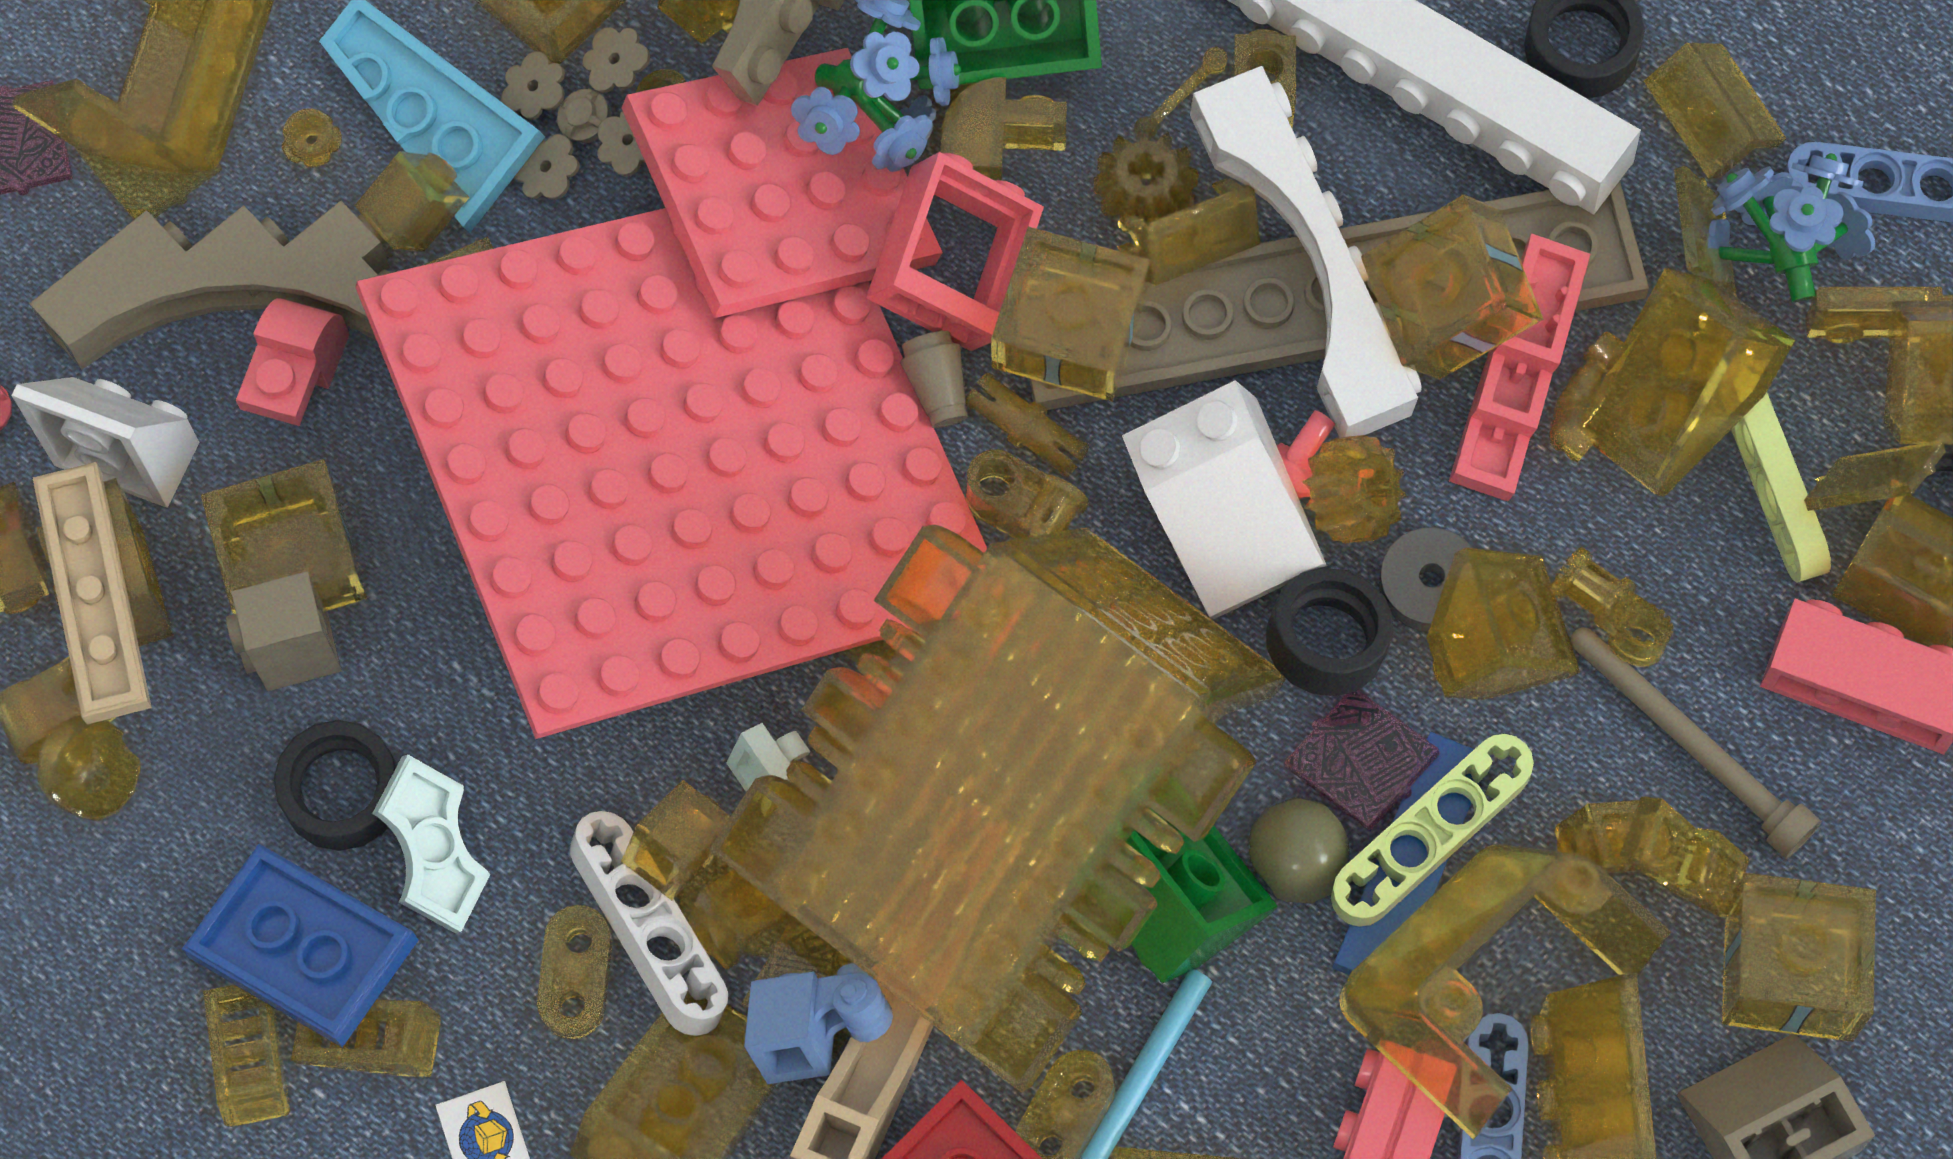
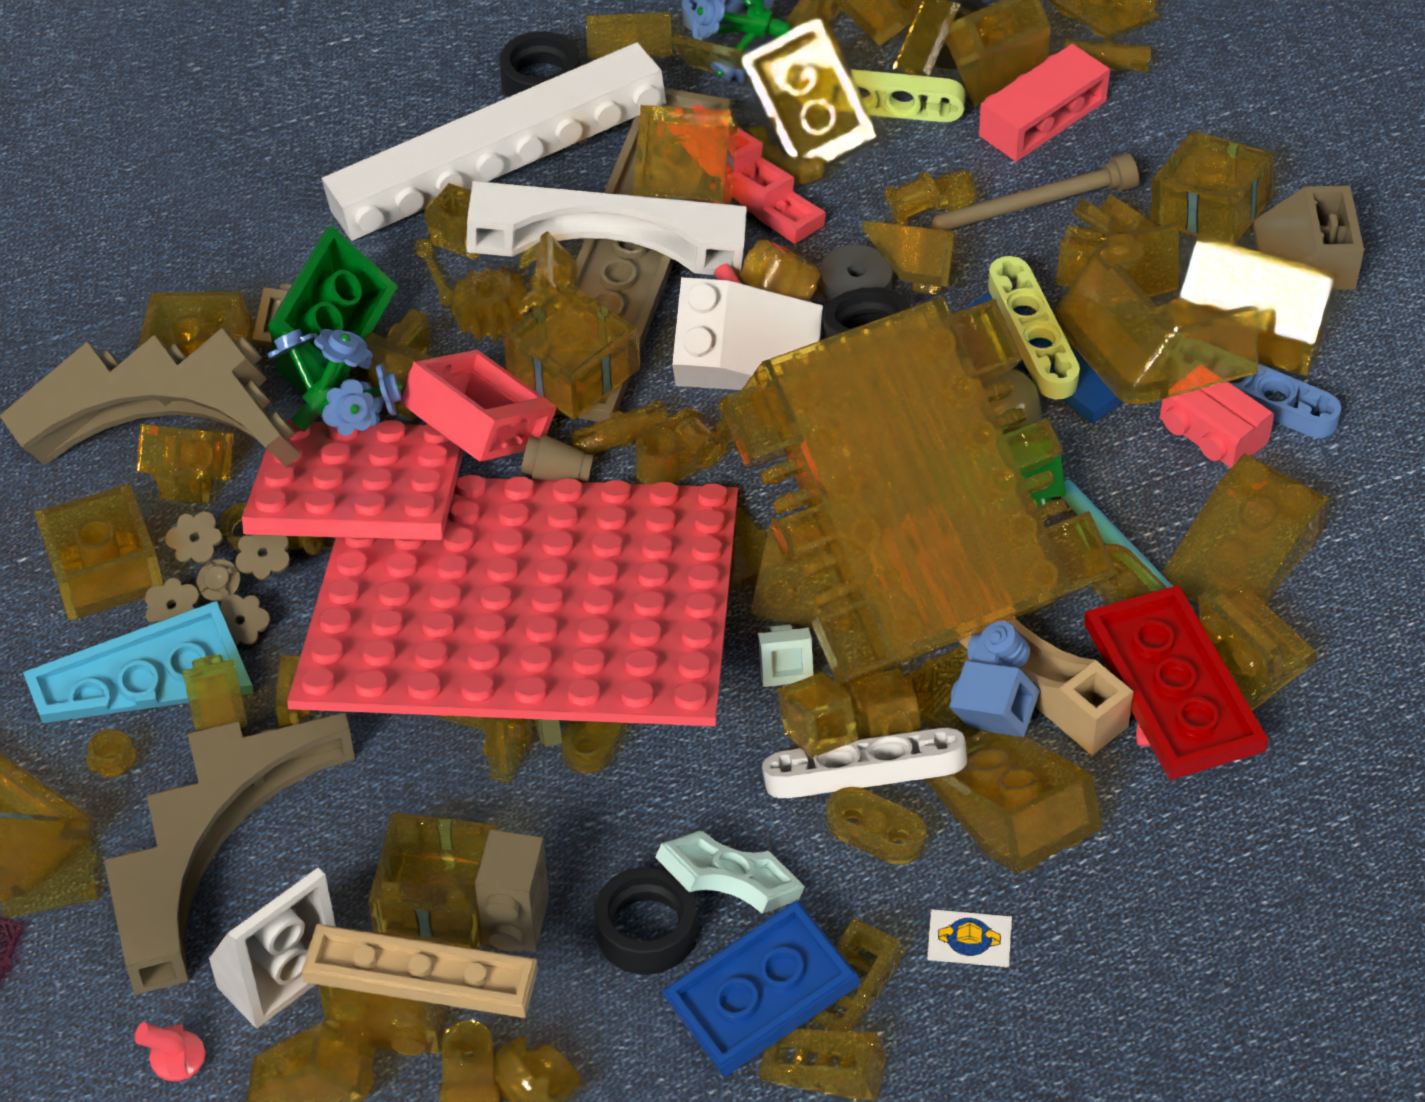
camera: 65 degrees left, 20 degrees down
coral brick [236,298,349,426] -> none

